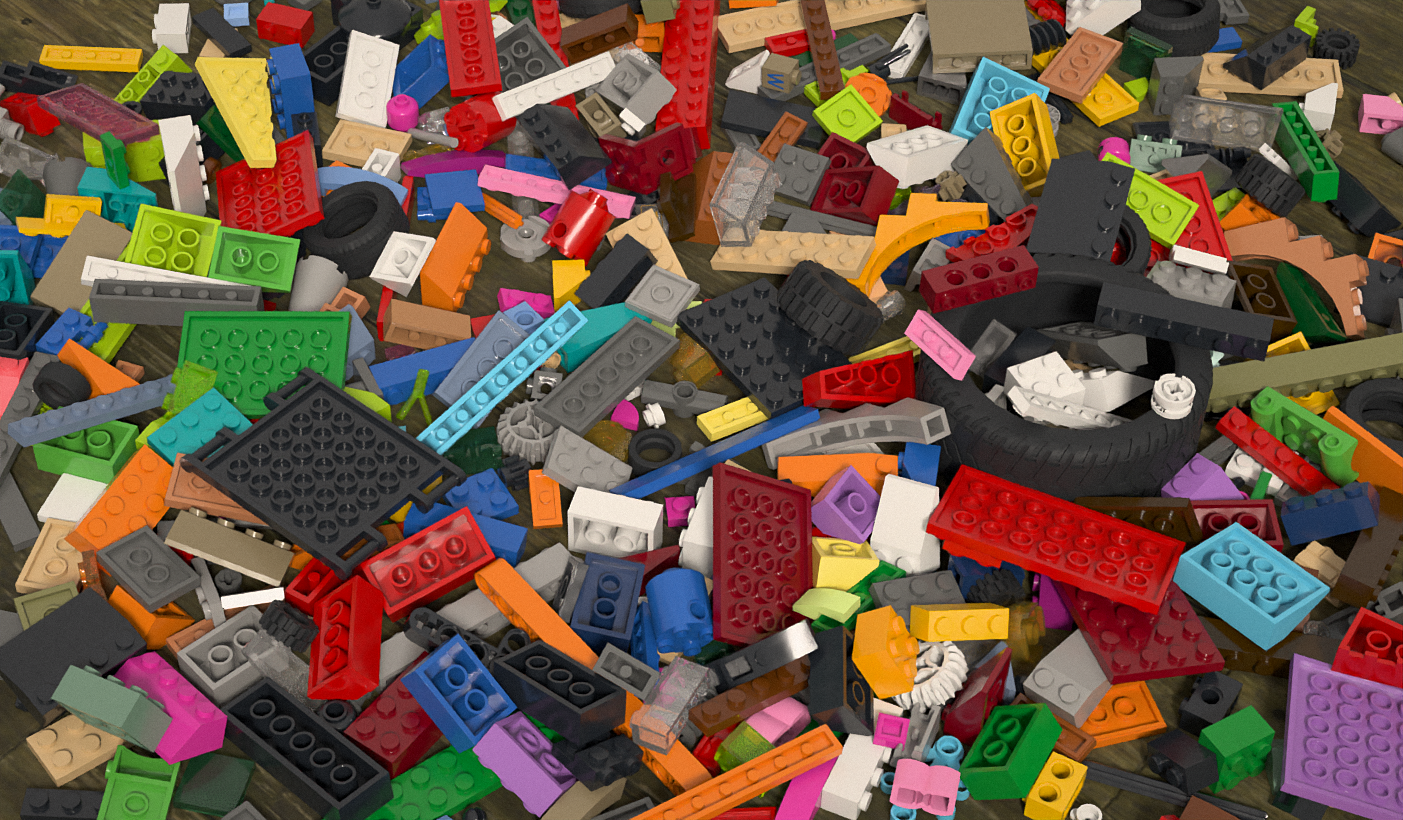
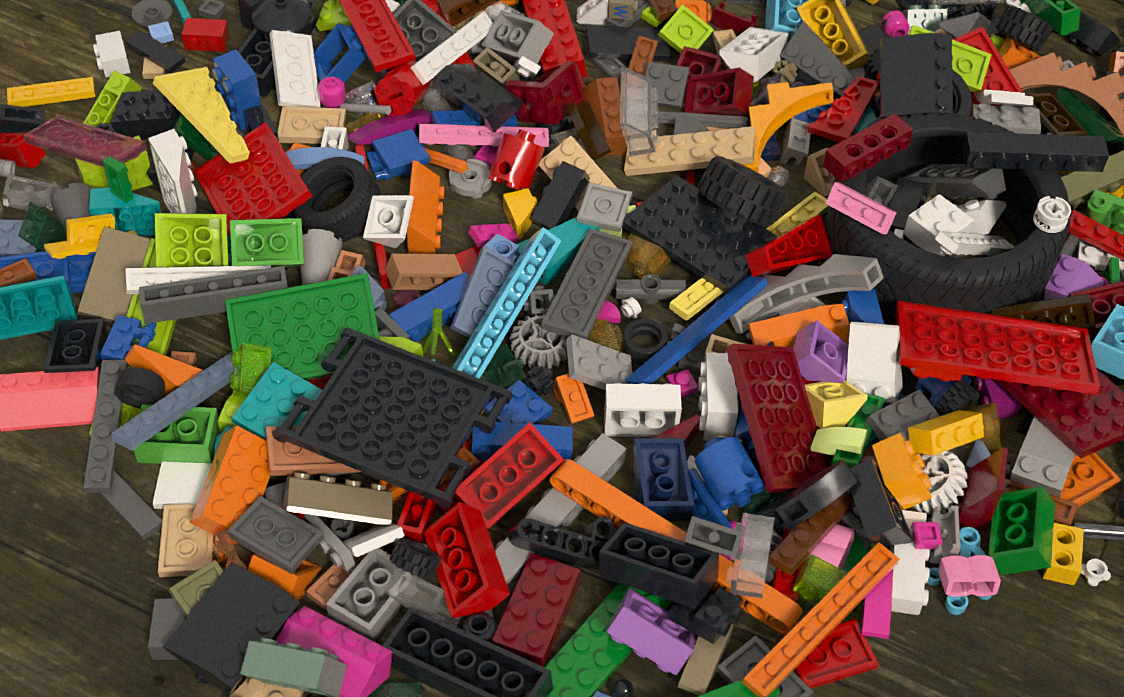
camera: 15 degrees left, 5 degrees up
blue brick [400,634,517,754] -> none
black tile [551,555,589,623] -> none

